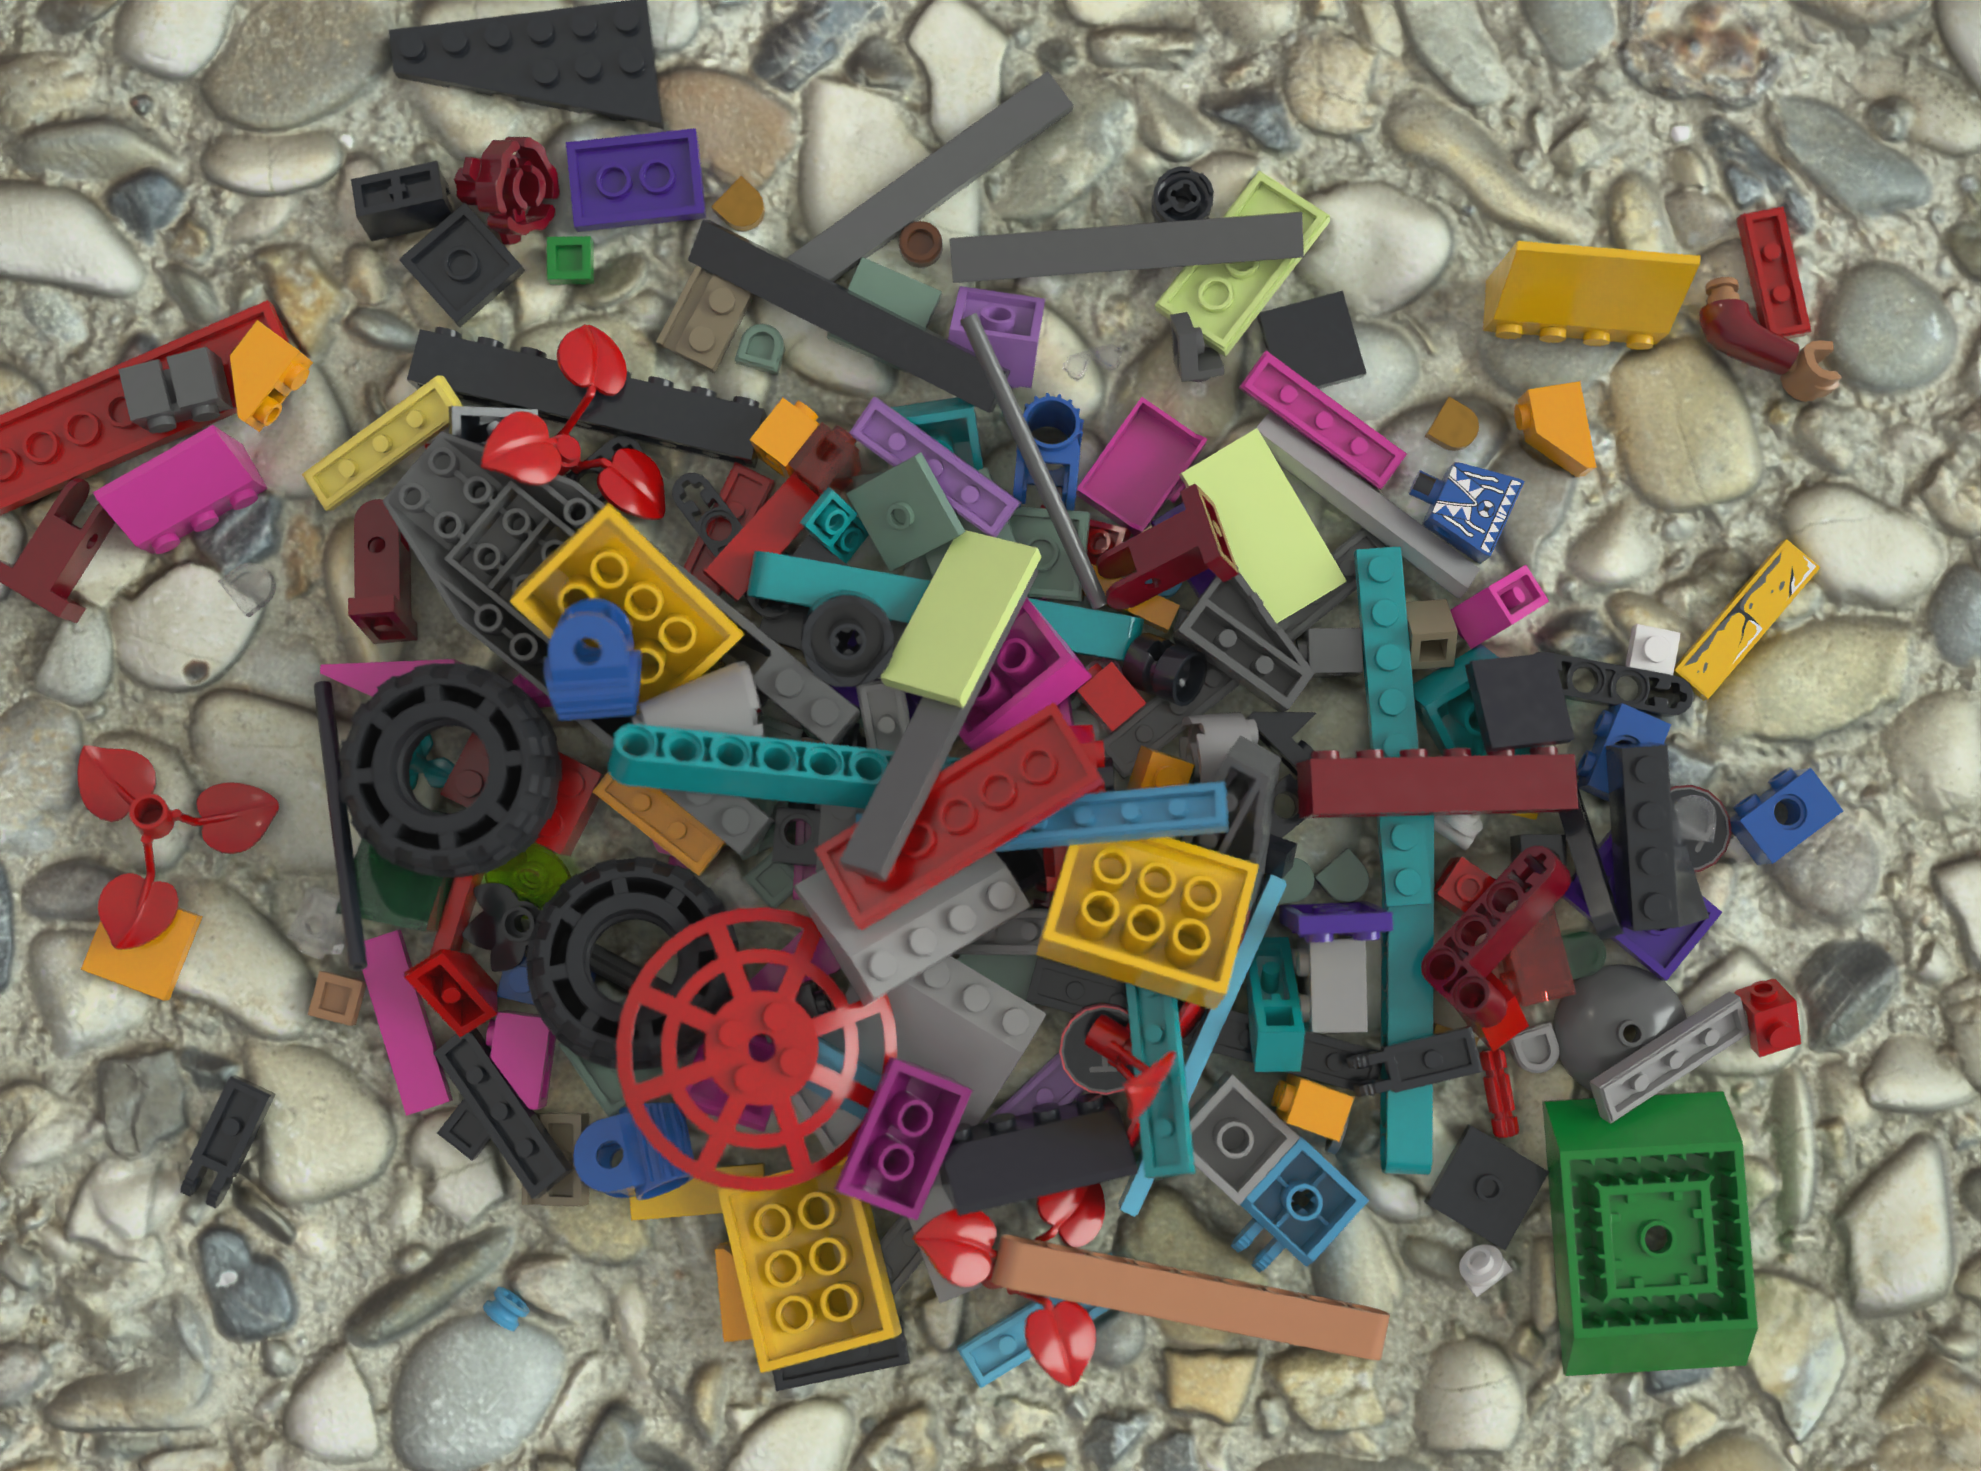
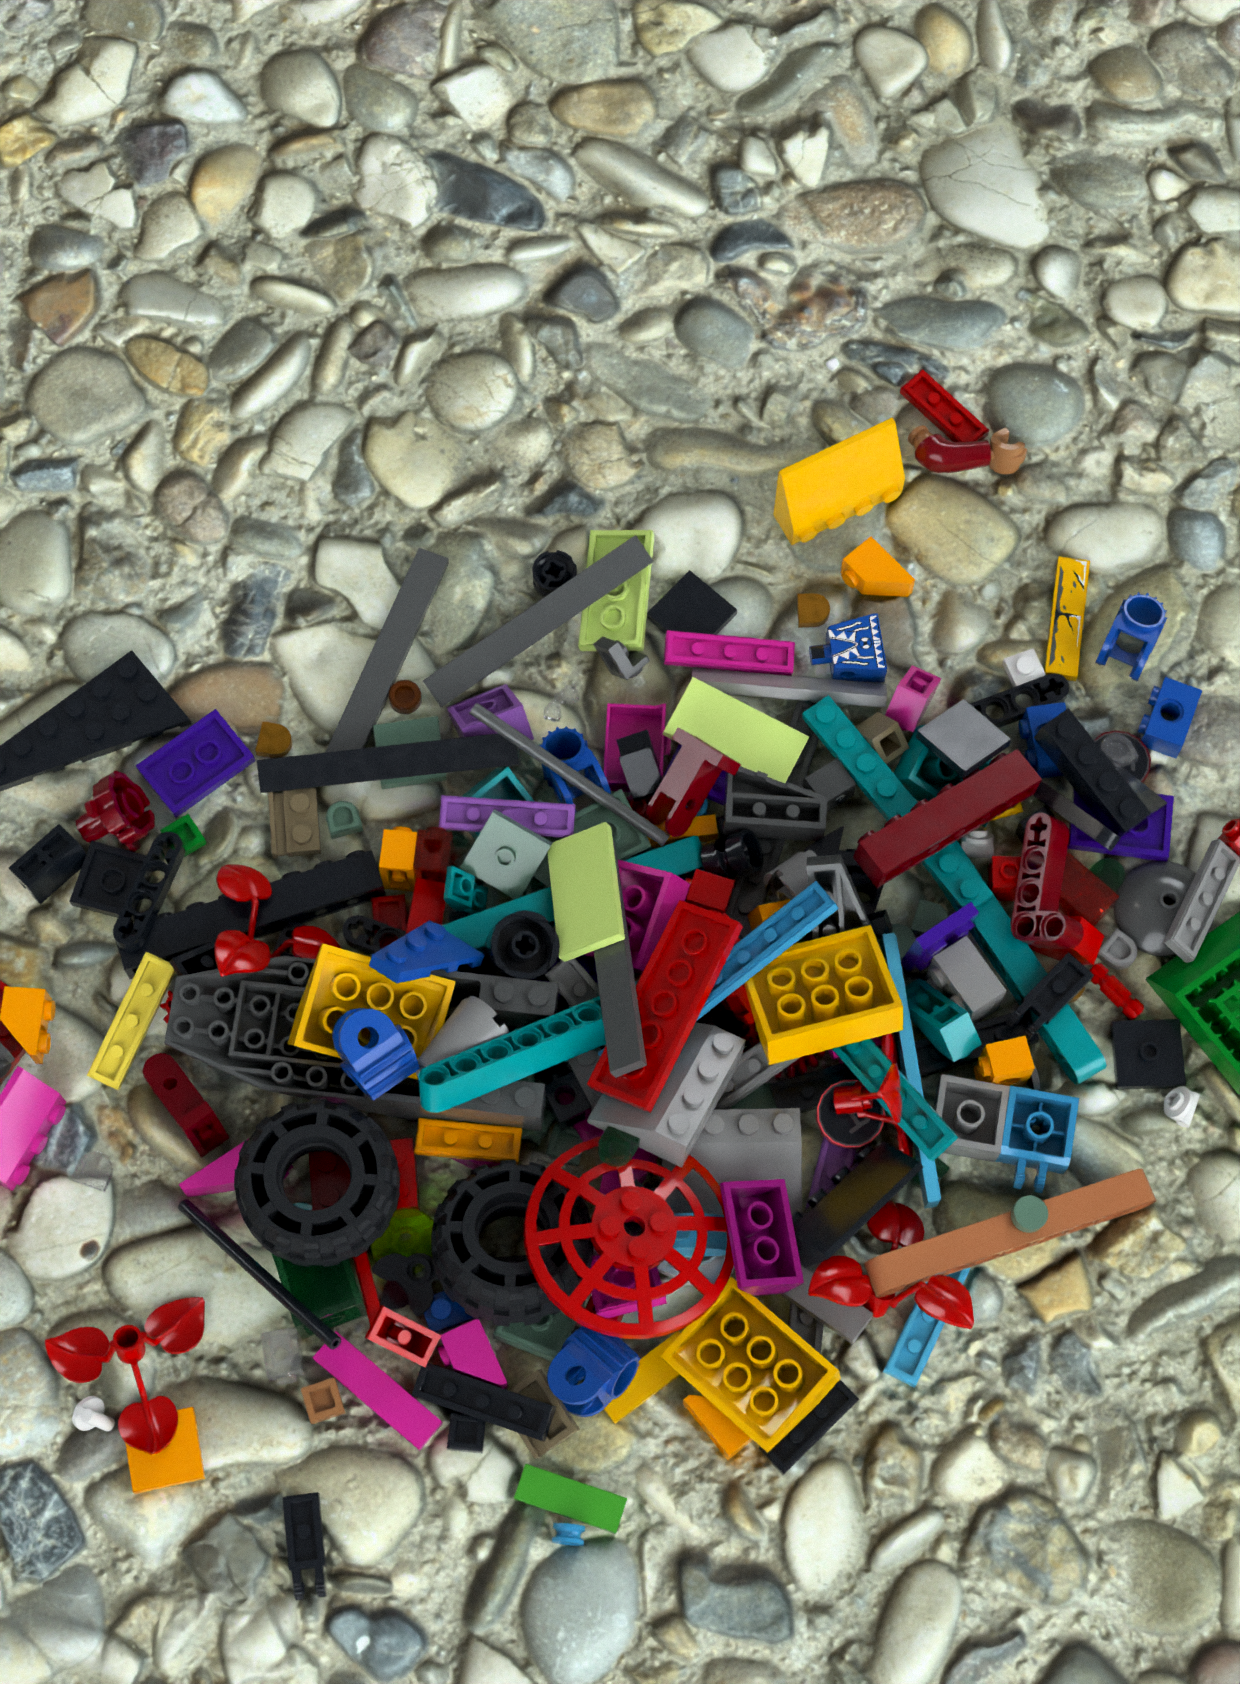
camera: 30 degrees left, 15 degrees down
none -> white plate [72,1396,115,1431]
none -> black beam [113,832,185,952]
none -> blue wing [369,920,484,983]
none -> bright green tile [514,1464,627,1534]
none -> clear green tile [598,1125,640,1166]
none -> black slope [616,730,663,802]
none -> sand green tile [1011,1195,1048,1233]
none -> blue piece [1095,592,1167,681]

